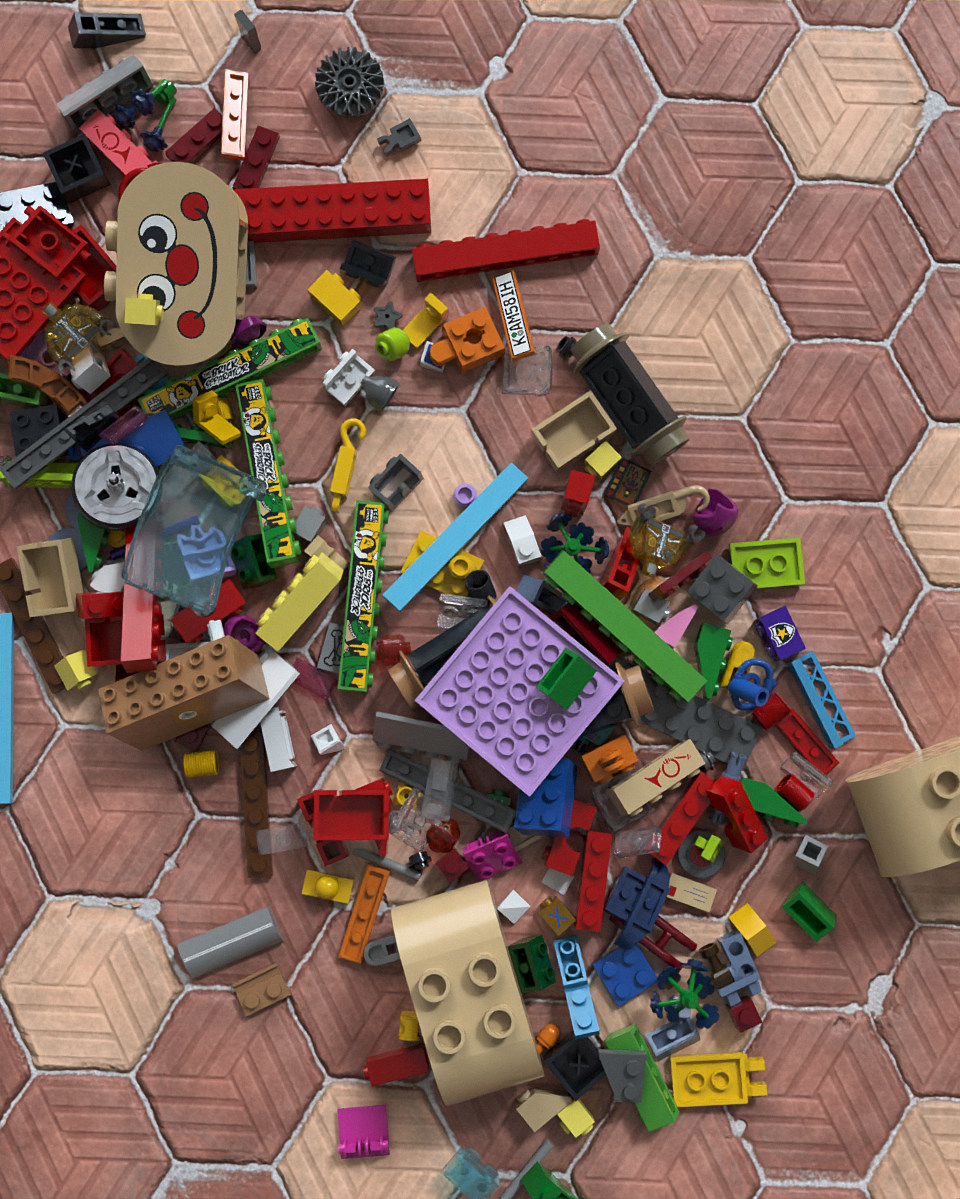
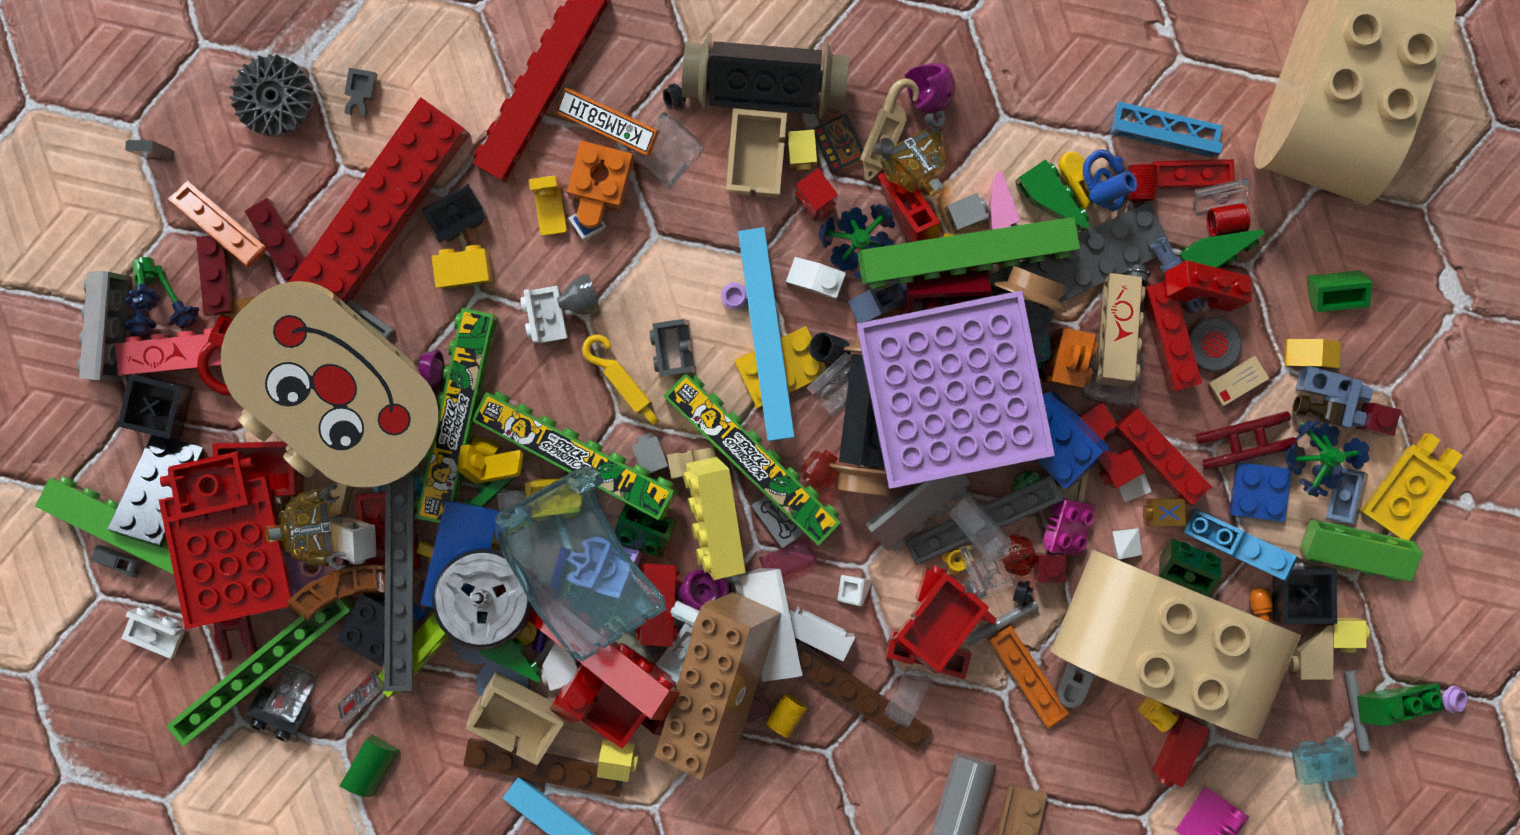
camera: 55 degrees left, 5 degrees up
black wing [64,405,122,452] -> none
black slope [68,12,146,49] -> none
clear pink tile [99,407,148,445] -> none
light yellow brick [124,293,164,325] -> none
yellow tile [302,869,354,904] -> none
dark grey plate [374,301,403,329] -> none
lime head [375,327,410,362] -> none
yellow plate [449,555,473,579] -> none
green brick [536,648,597,711] -> none
dark grey wing [597,1049,646,1103] -> none
dark blue plate [603,858,670,950] -> none
clear plate [614,825,662,859] -> none
dark red plate [648,550,712,602] -> none
dark grey brick [687,554,758,623] -> none
lime tile [695,835,724,863] -> none
lime plate [728,537,805,589] -> none
dark purple brick [755,605,806,662] -> none
light grey brick [793,835,828,875] -> none

